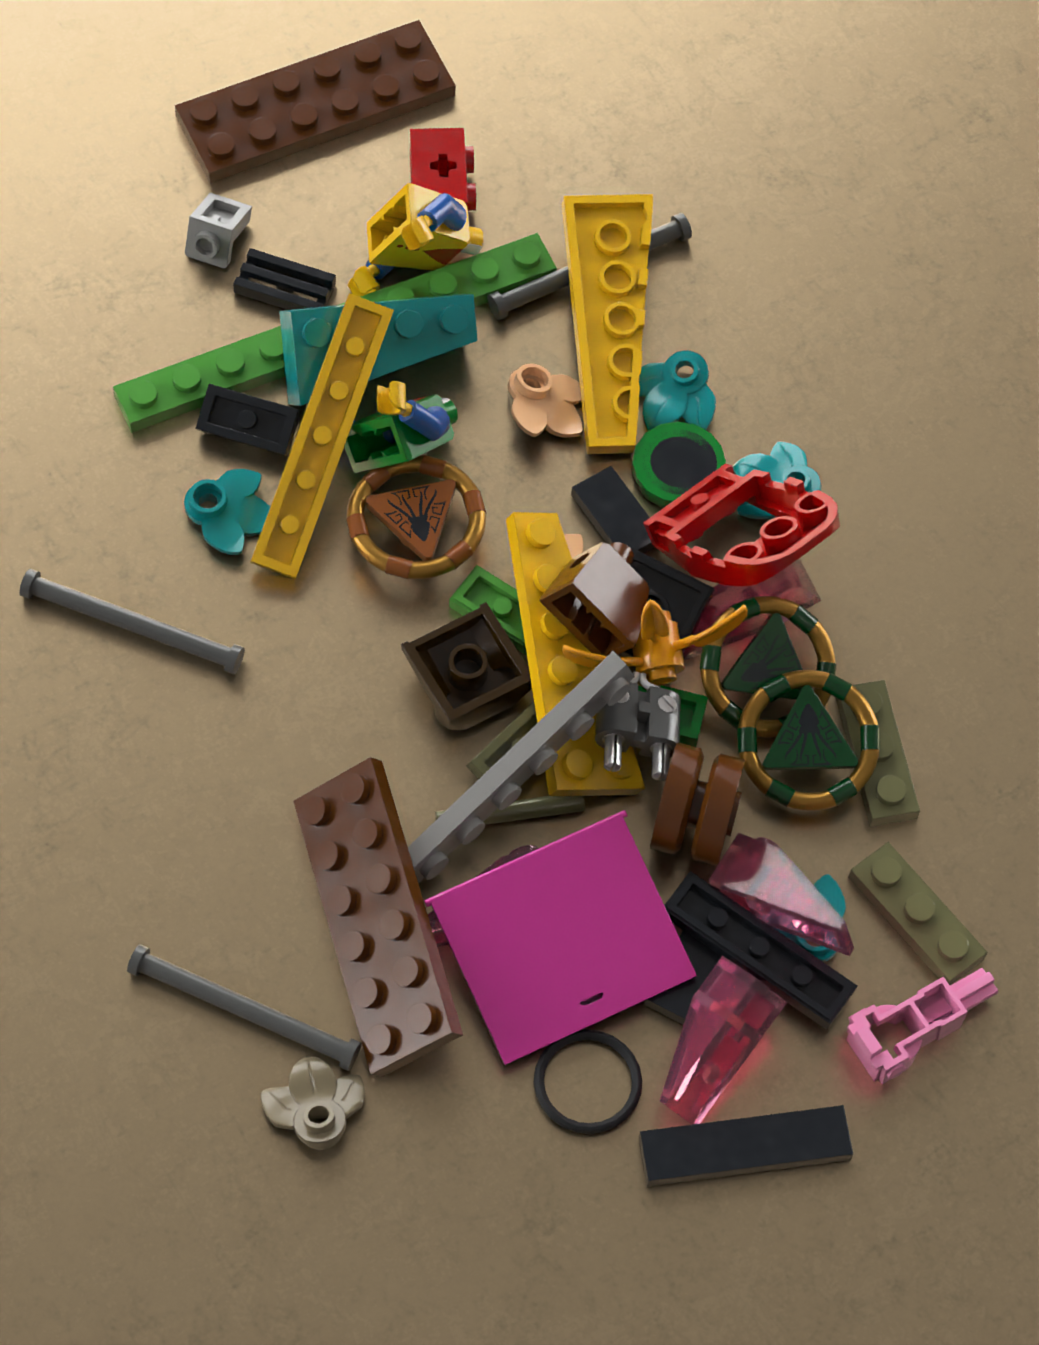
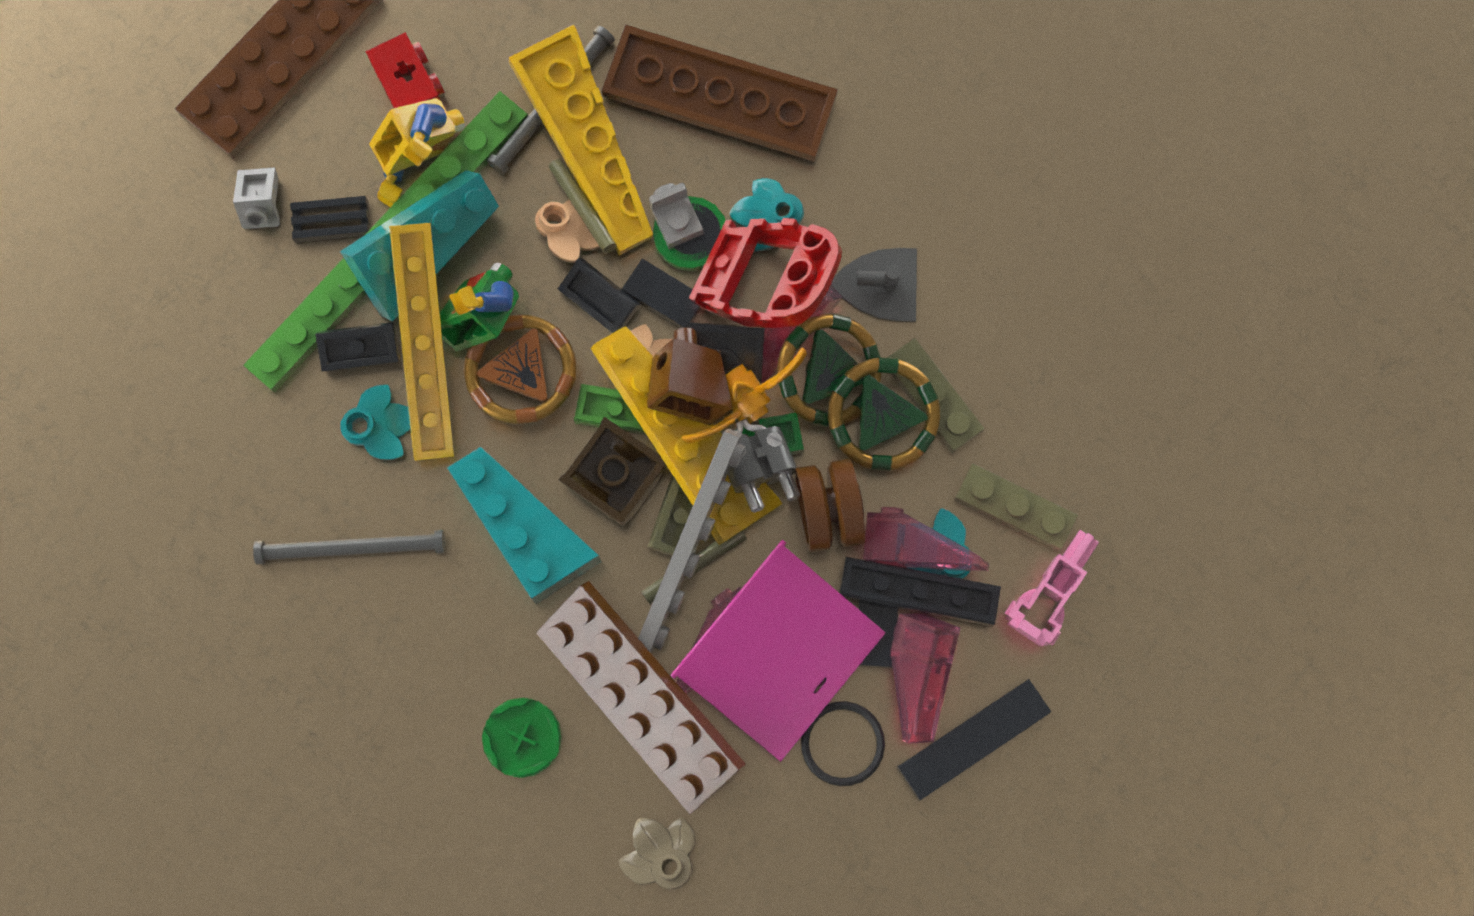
camera: 20 degrees left, 15 degrees up
dark grey bar [127,944,362,1071] -> none
teal plate [639,350,716,431] -> none
none -> teal wedge [448,447,602,605]
none -> green tile [482,697,563,778]
none -> olive bar [549,159,617,254]
none -> black tile [557,258,641,333]
none -> reddish brown plate [601,24,838,162]
none -> light grey bracket [649,183,703,249]
none -> dark grey shield [831,248,917,322]

